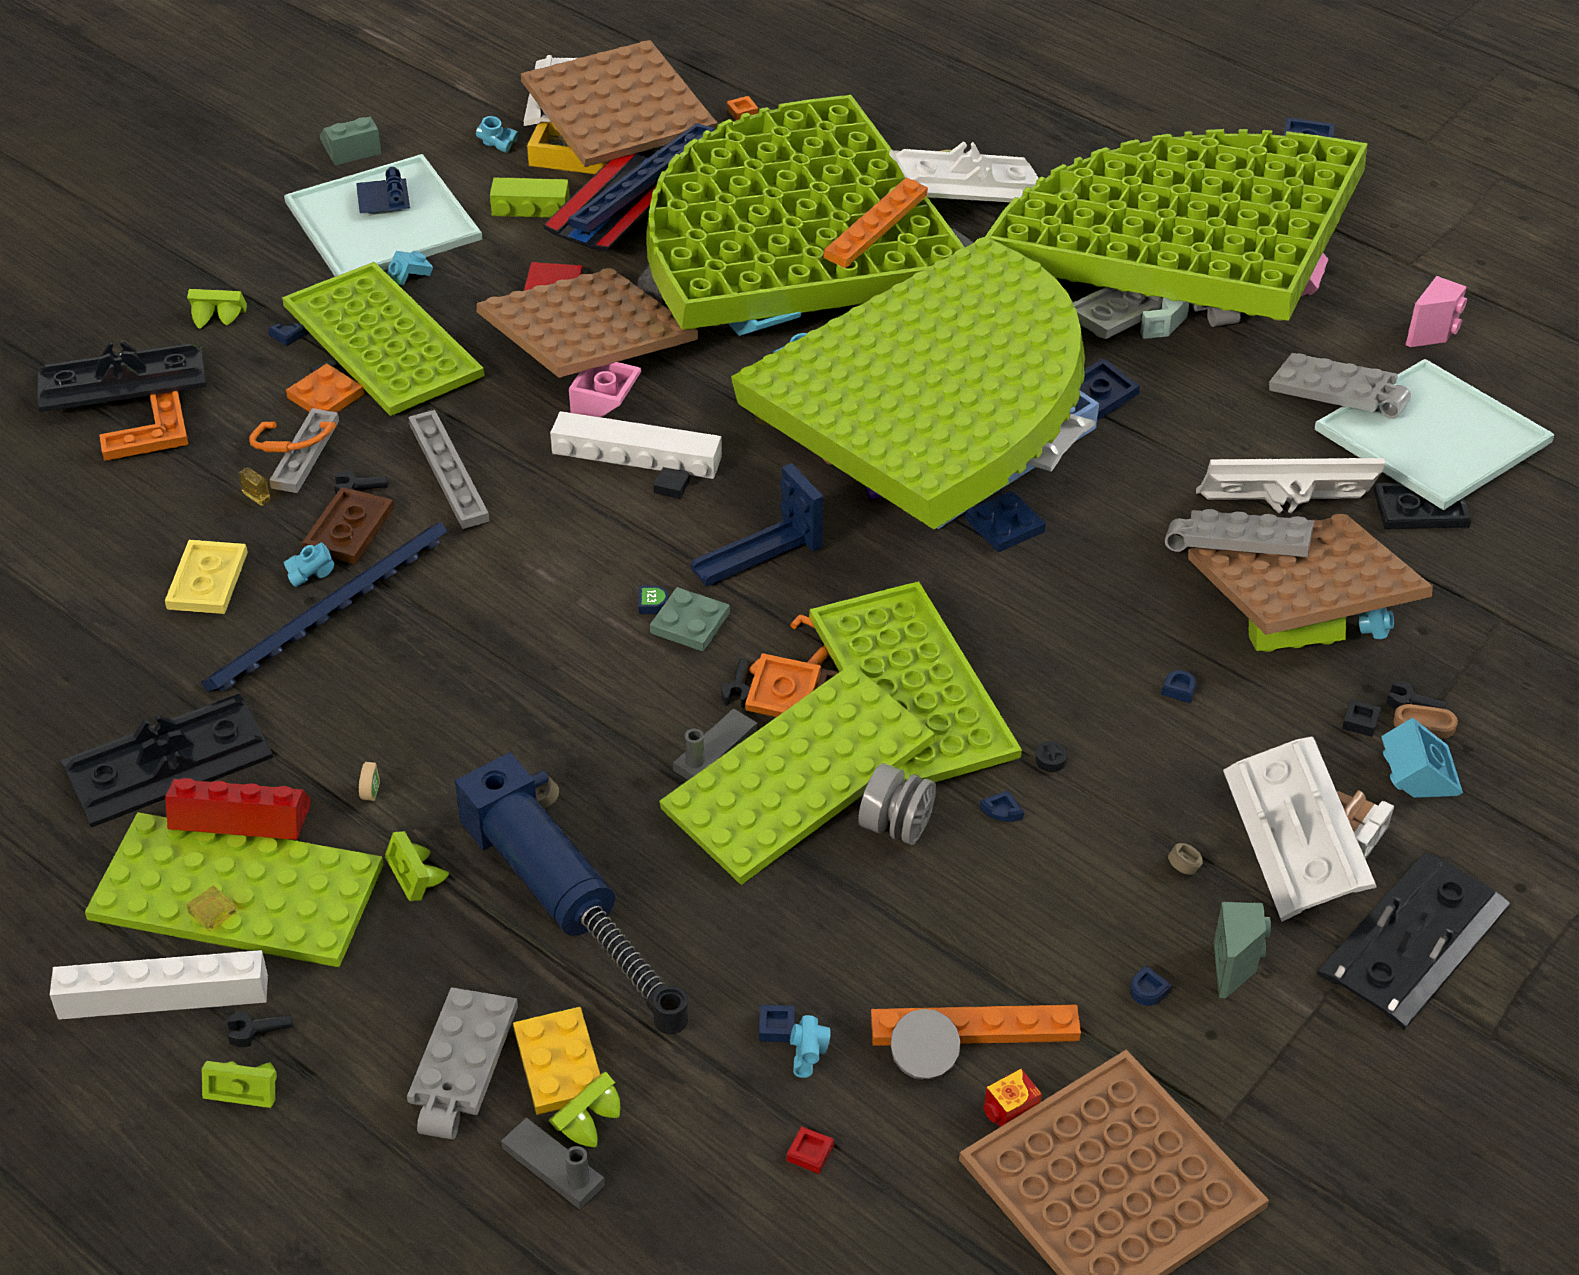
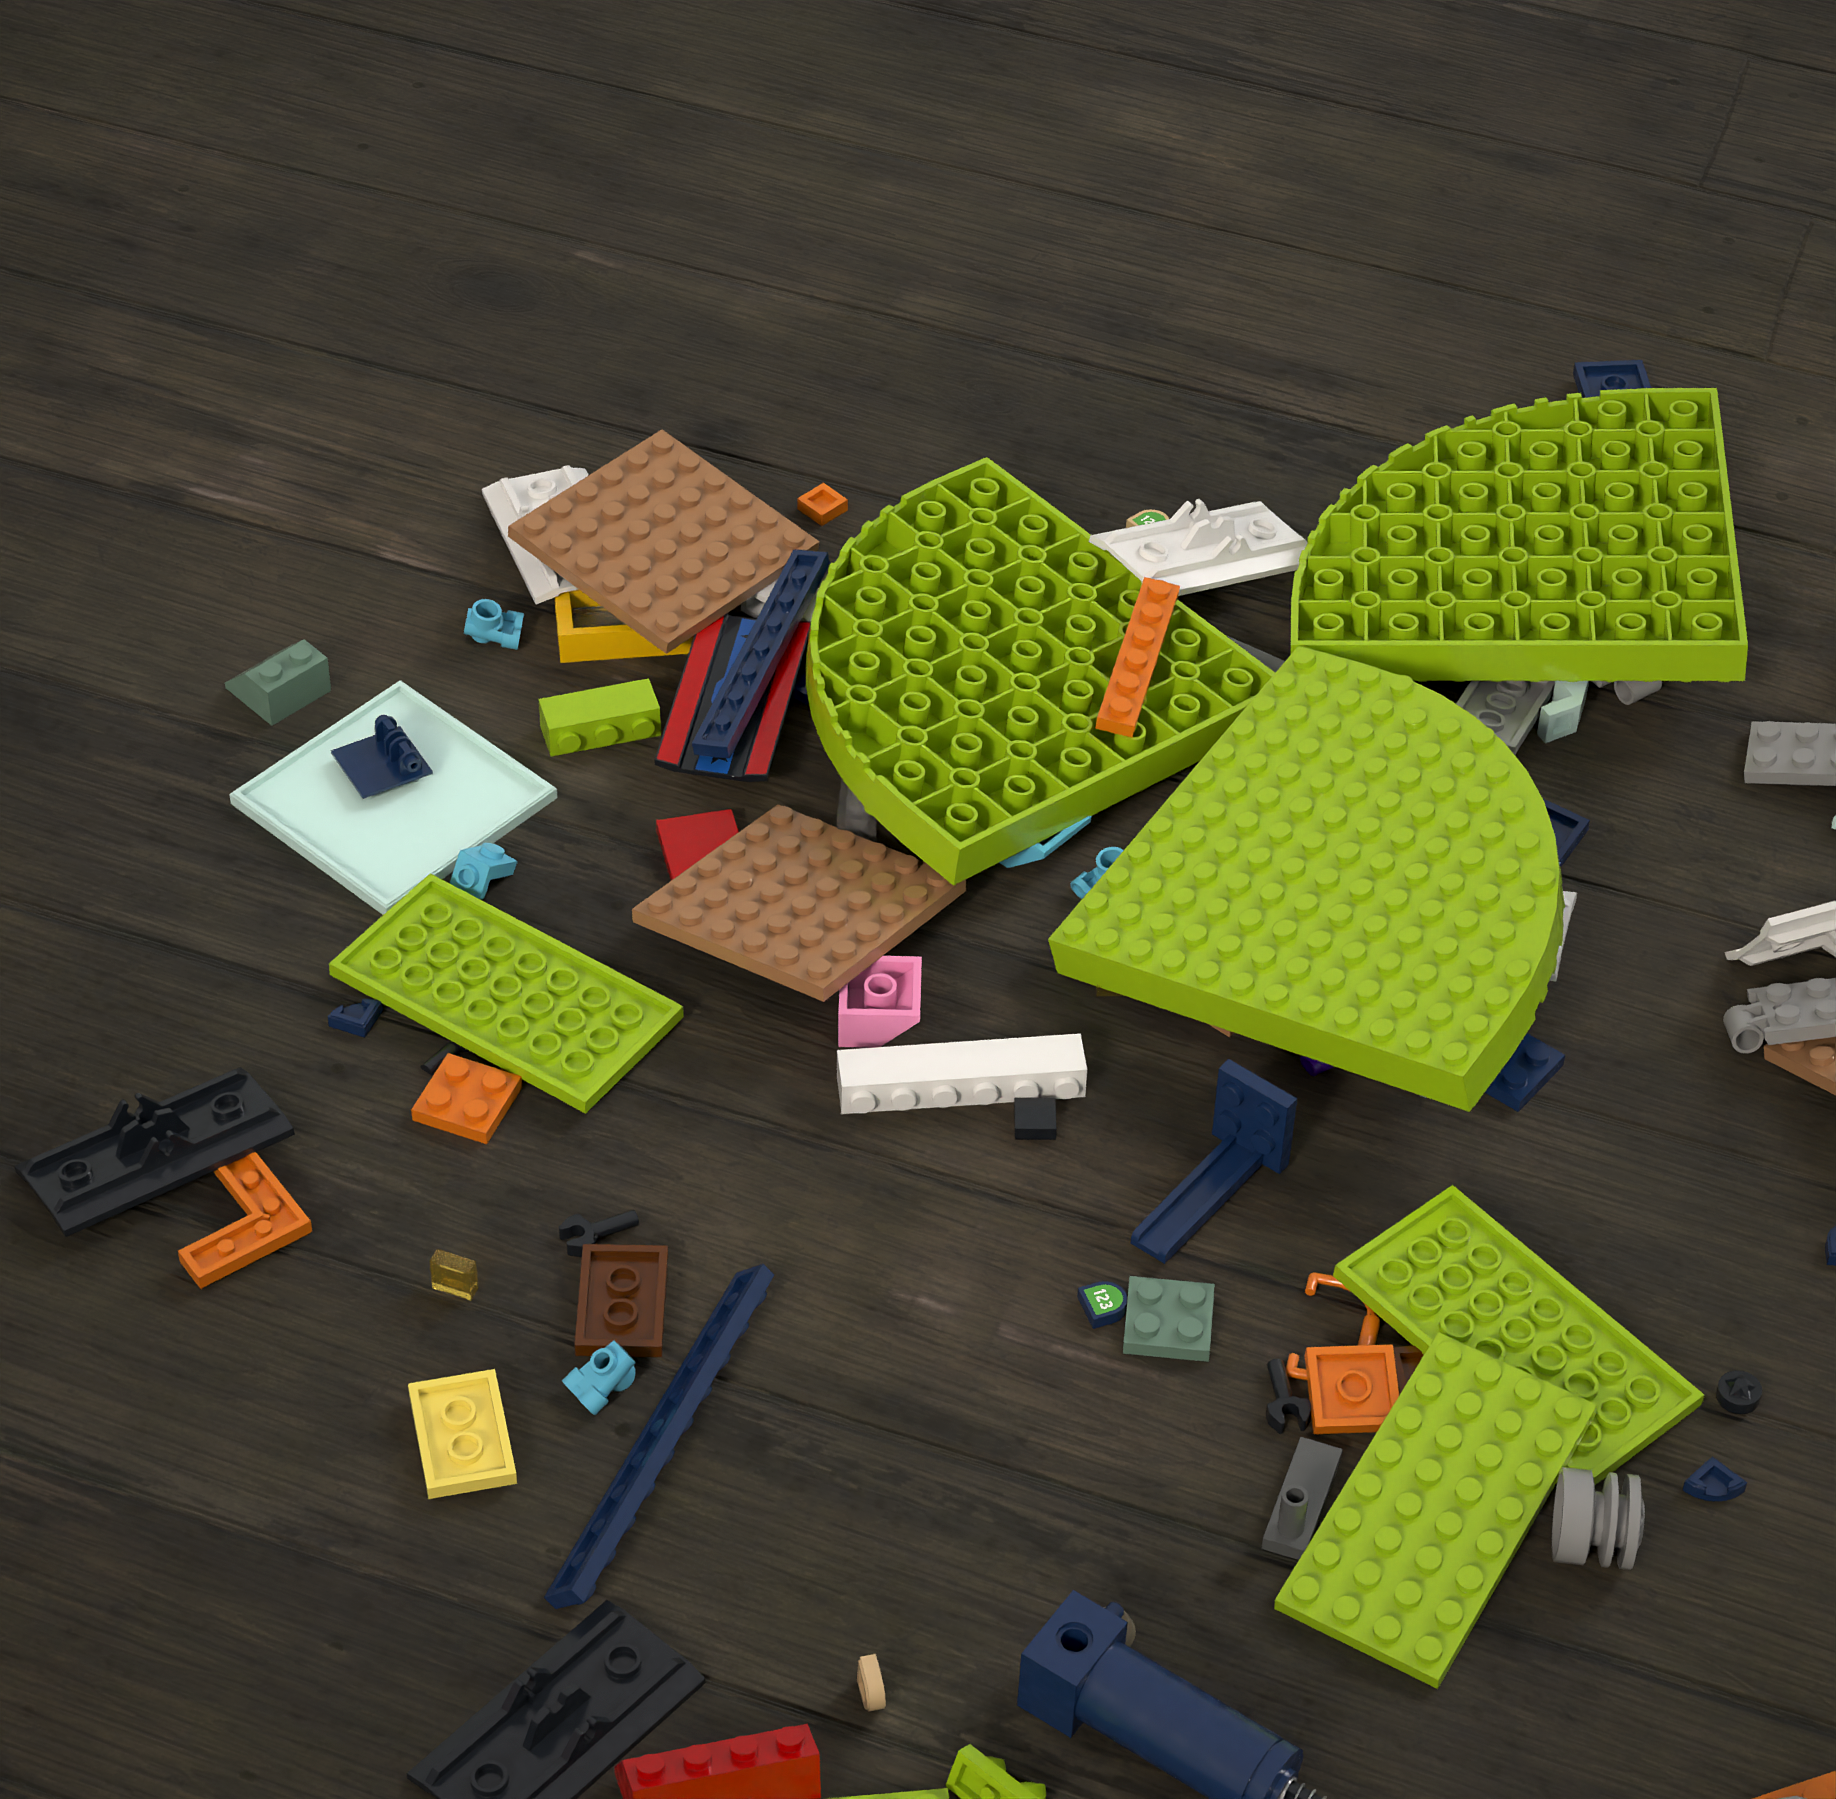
camera: 20 degrees left, 0 degrees up
lime tile [187,289,247,329] -> none
orange piece [249,422,336,453] -> none
light grey plate [270,408,339,493] -> none
light grey plate [409,410,489,529] -> none

